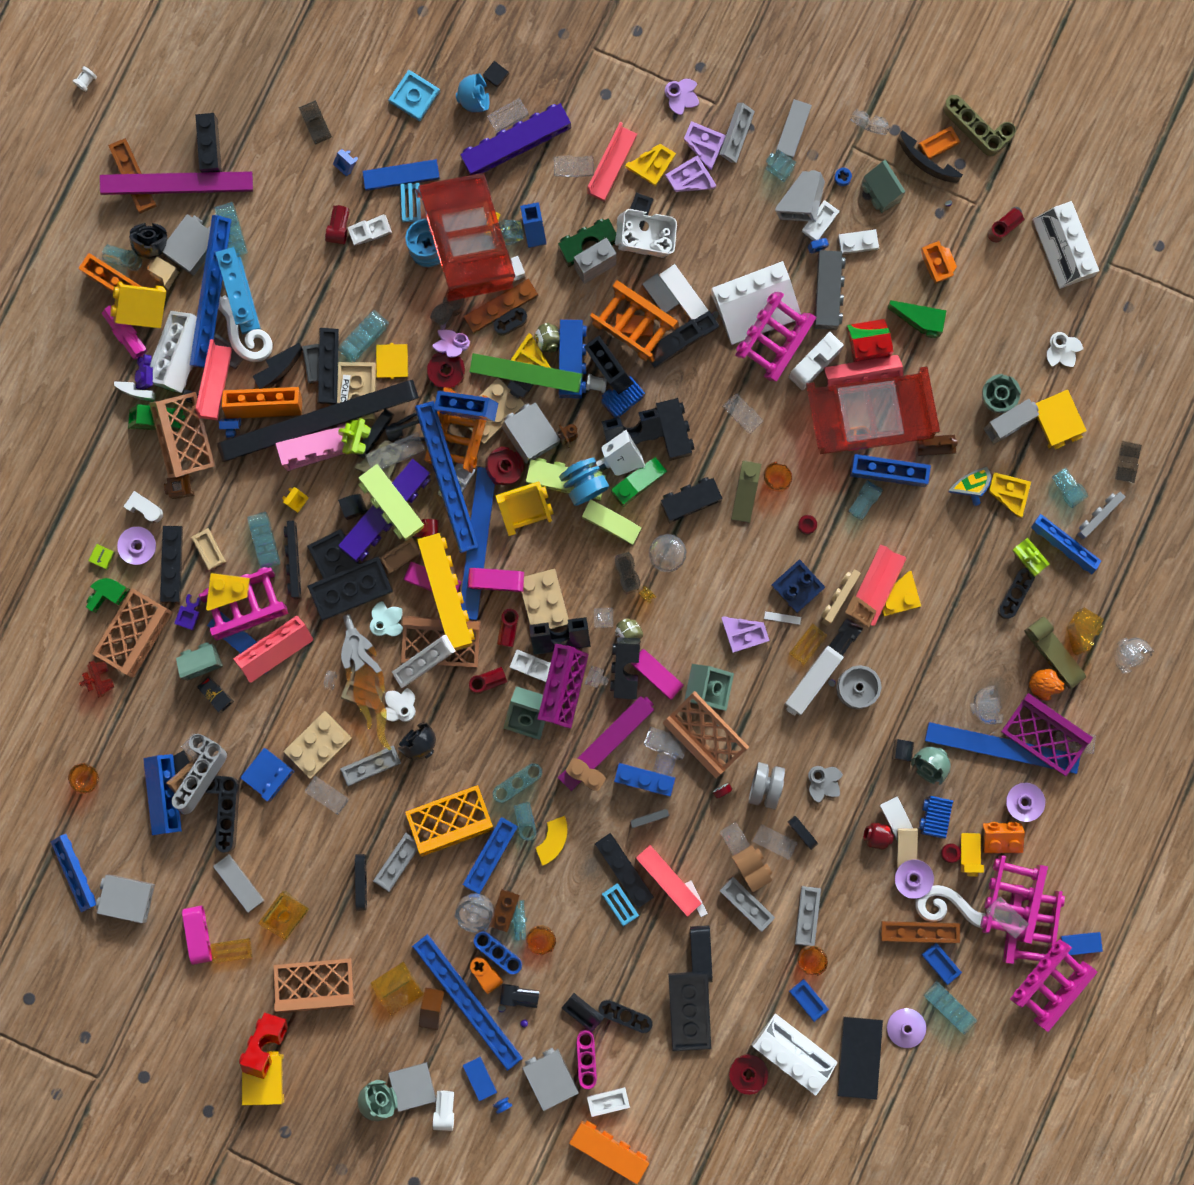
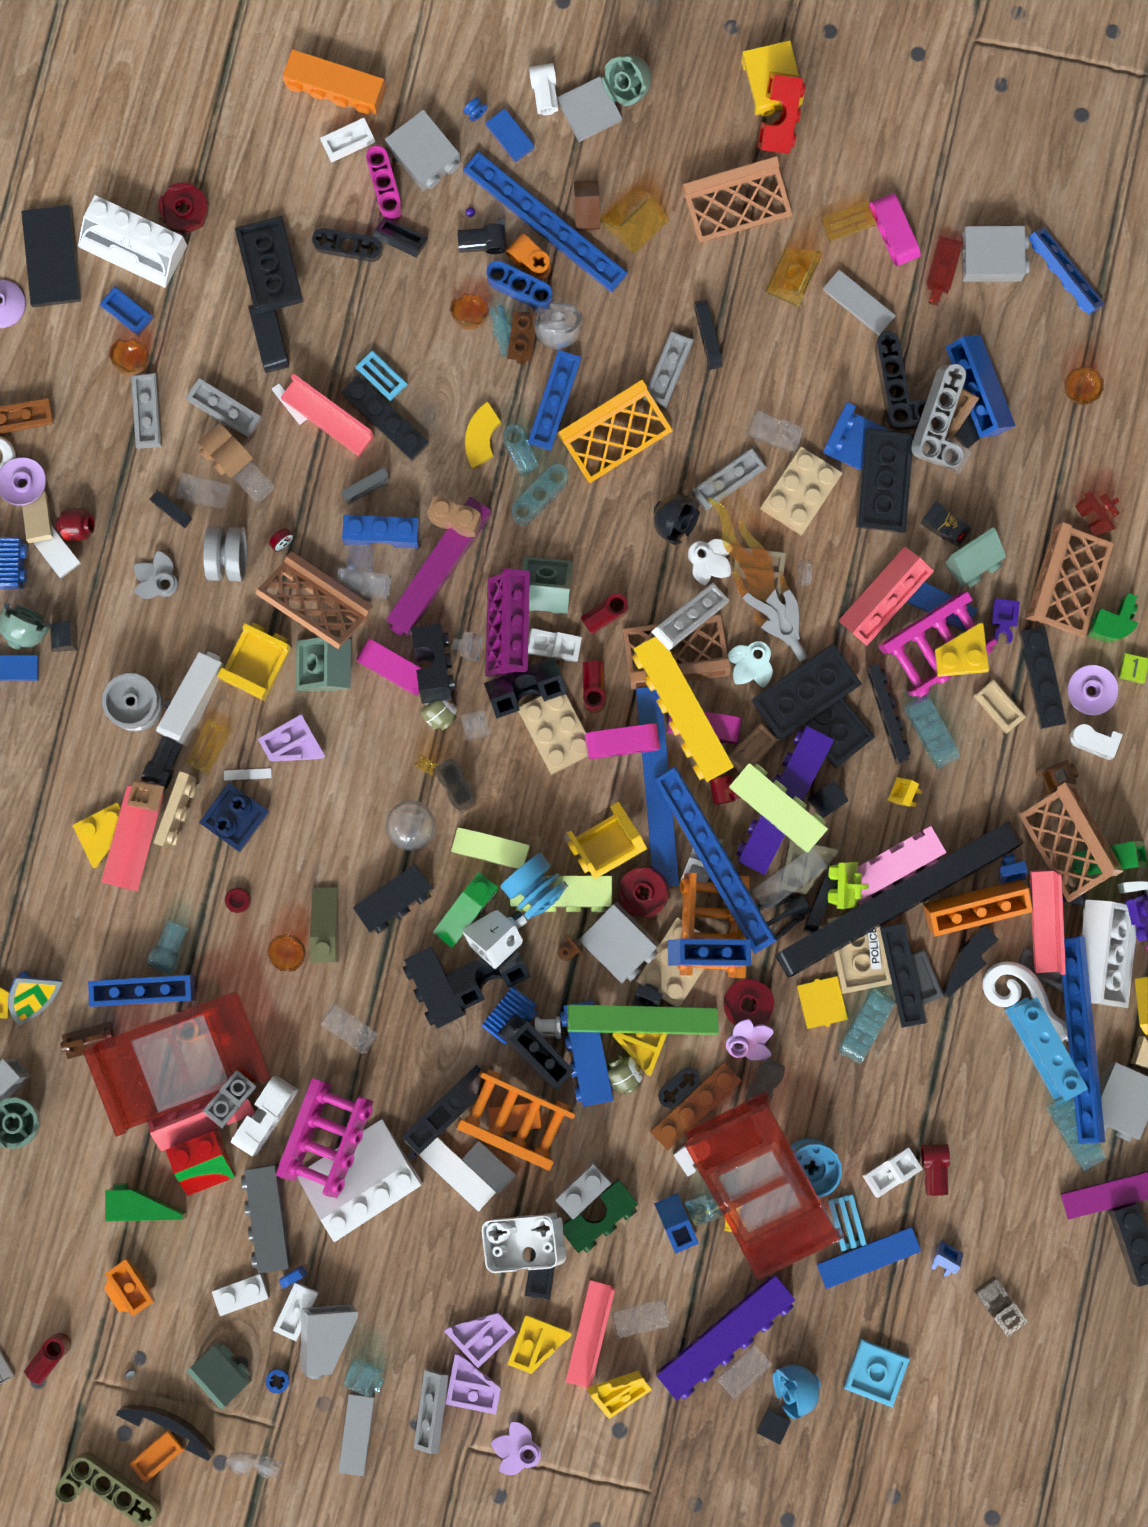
camera: 170 degrees right, 0 degrees up
none -> light grey slope [203,1070,256,1128]
none -> yellow panel [217,622,291,701]
none -> yellow wing [586,1371,652,1419]
none -> black tile [856,428,914,533]
none -> clear red hinge [926,236,963,306]

